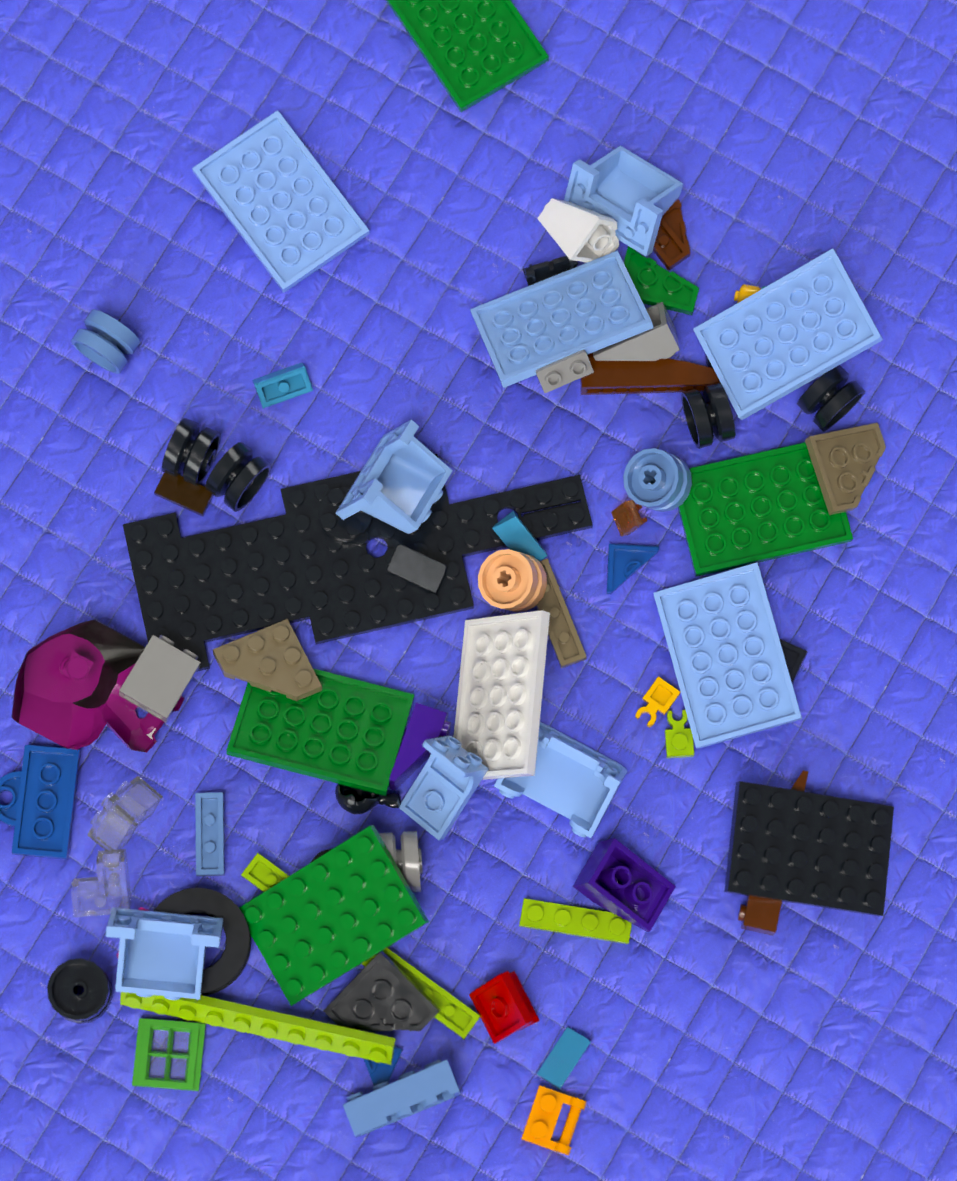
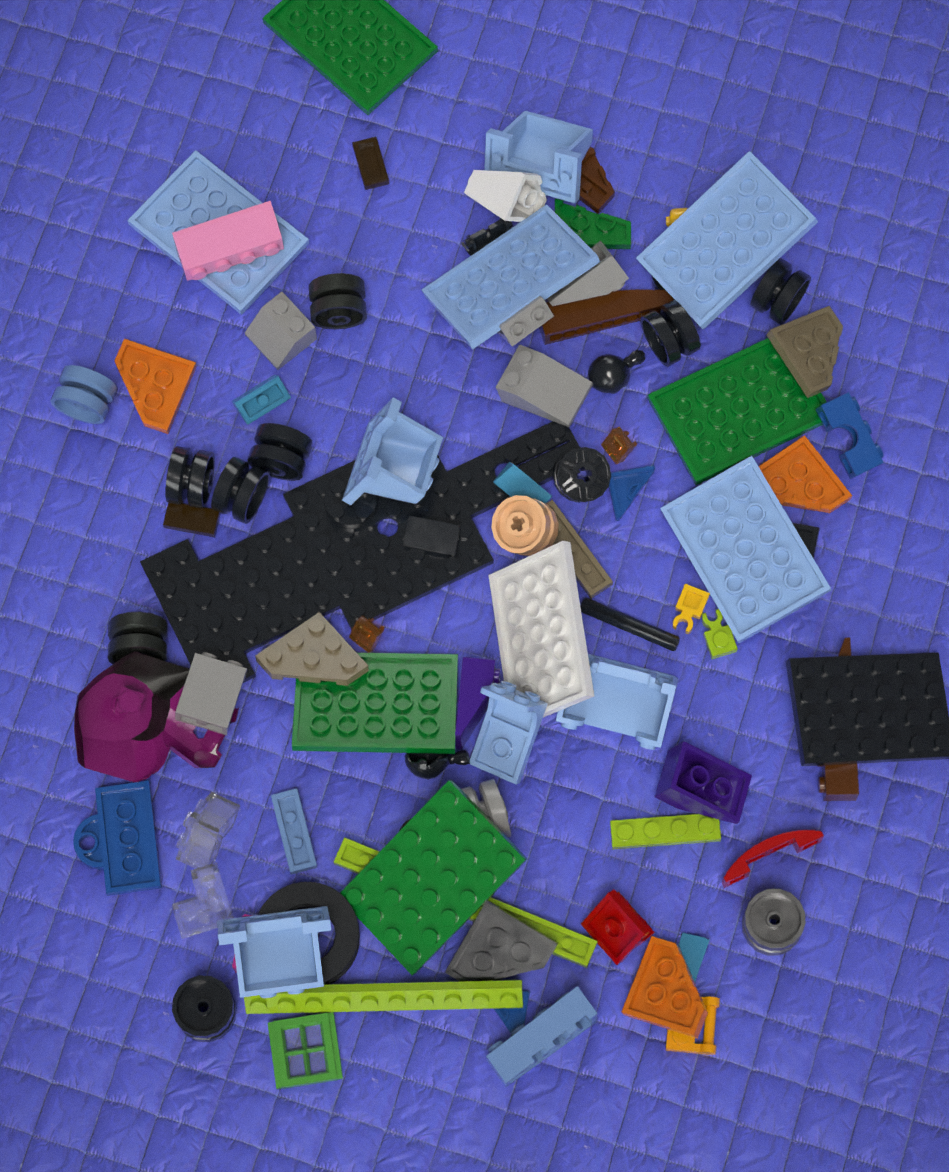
camera: 10 degrees left, 5 degrees down
medium blue wheel [623,448,692,512] -> none
none -> pearl dark grey wheel [108,612,167,664]
none -> orange plate [114,339,197,434]
none -> bright pink slope [172,201,284,281]
none -> light grey slope [245,292,317,370]
none -> black wheel [247,423,313,481]
none -> pearl dark grey wheel [309,273,367,330]
none -> clear orange tile [349,616,385,653]
none -> dark brown tile [352,137,389,190]
none -> light grey slope [496,345,593,427]
none -> black wheel [553,447,611,503]
none -> black axle [580,598,680,651]
none -> black hair [588,350,645,394]
none -> orange plate [621,936,708,1039]
none -> red slope [722,830,824,888]
none -> flat silver wheel [742,889,806,956]
none -> orange plate [758,435,852,513]
none -> blue arch [815,392,884,479]

